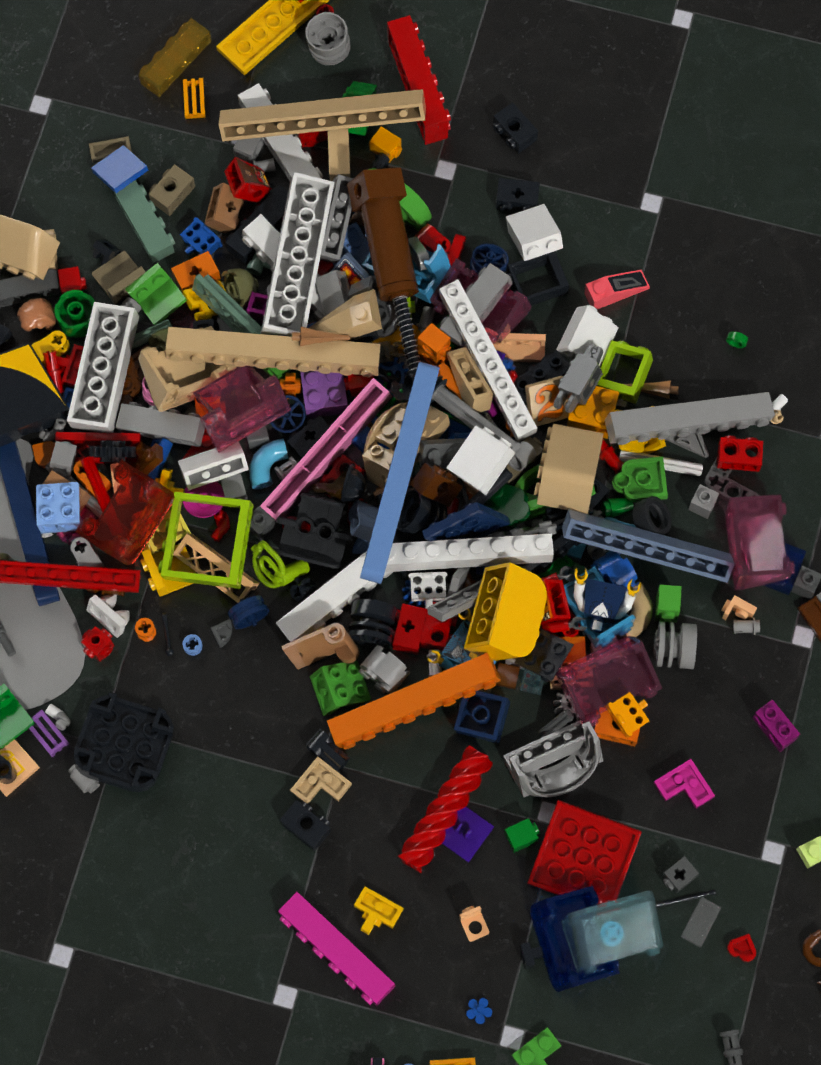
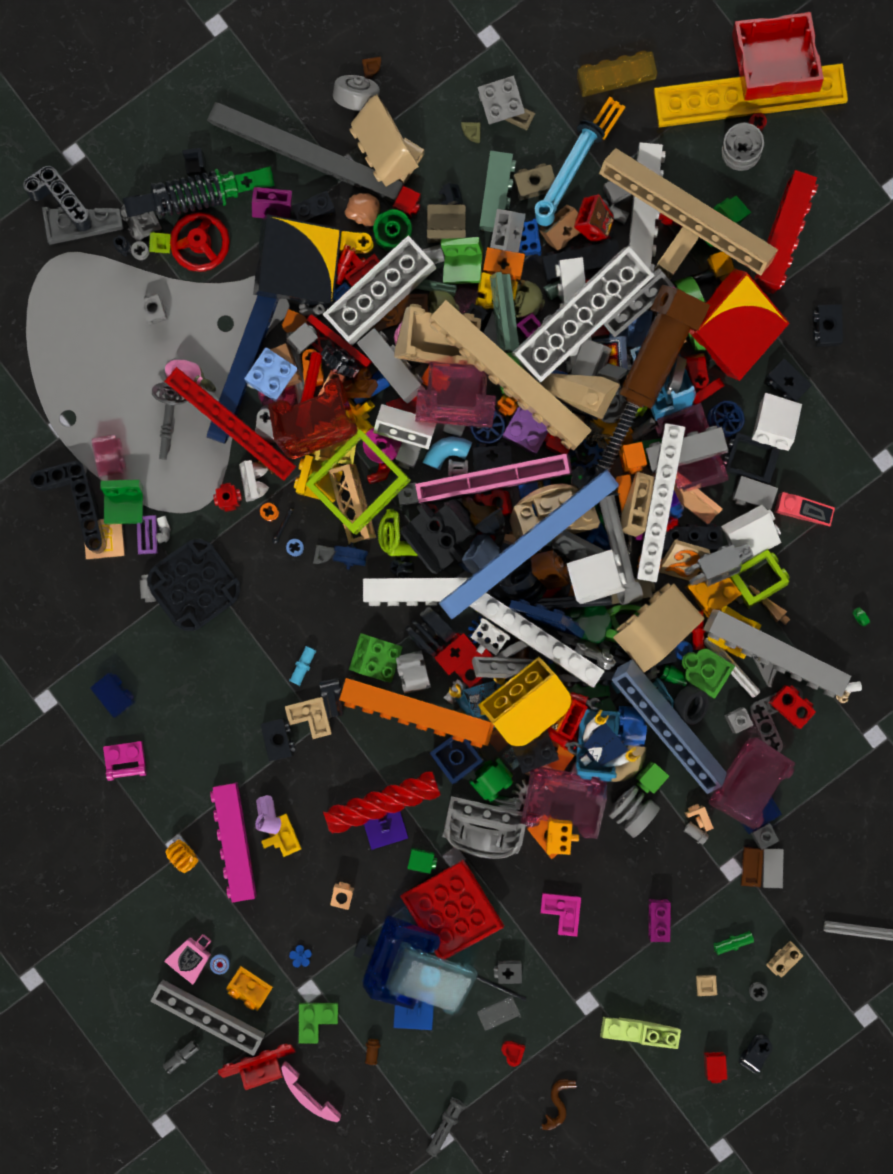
camera: 40 degrees right, 15 degrees up
tile [91,145,148,193] -> none
medium nougat door [281,623,360,670] -> none
medium nougat piece [292,327,351,346] -> none
none -> clear blue brick [90,673,135,718]
none -> dark pink plate [103,741,147,781]
none -> light orange gear [166,839,198,873]
none -> lavender piece [255,795,281,834]
none -> medium azure pin [289,646,316,686]
none -> reddish brown pin [365,1039,381,1065]
none -> blue piece [394,988,434,1030]
none -> olive tile [461,122,480,143]
none -> green brick [469,756,514,802]
none -> light grey hinge [477,76,525,124]
none -> light grey brick [490,209,526,253]
none -> medium azure piece [535,120,605,226]
none -> blue tile [674,641,693,660]
none -> red tile [689,269,790,381]
none -> light grey brick [731,476,778,510]

